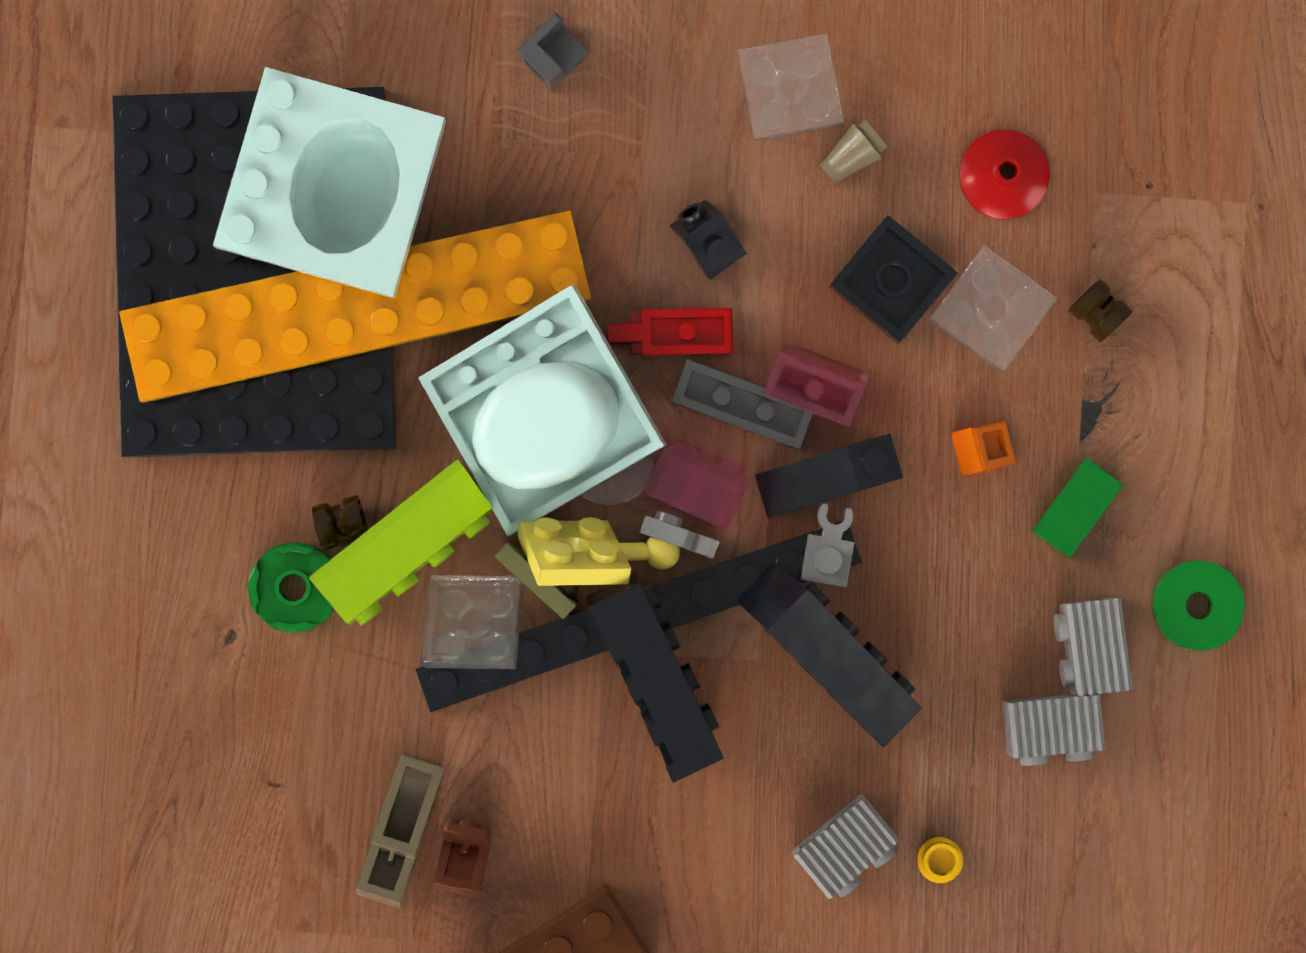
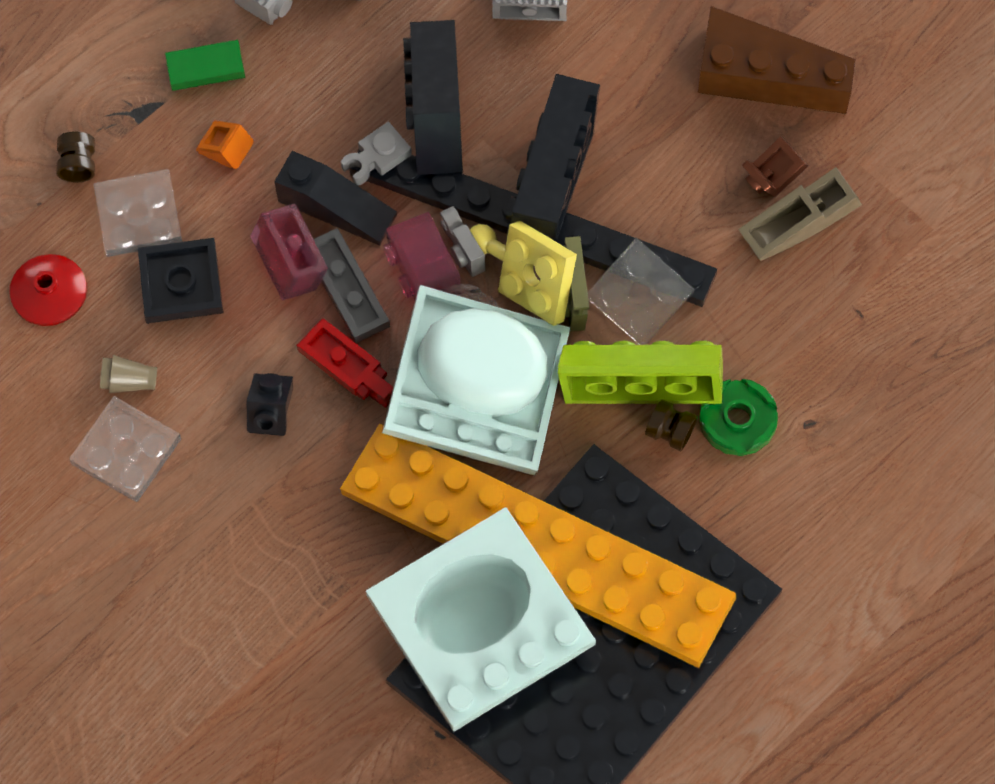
camera: 135 degrees left, 20 degrees down
dark grey panel [517,13,588,92] -> none

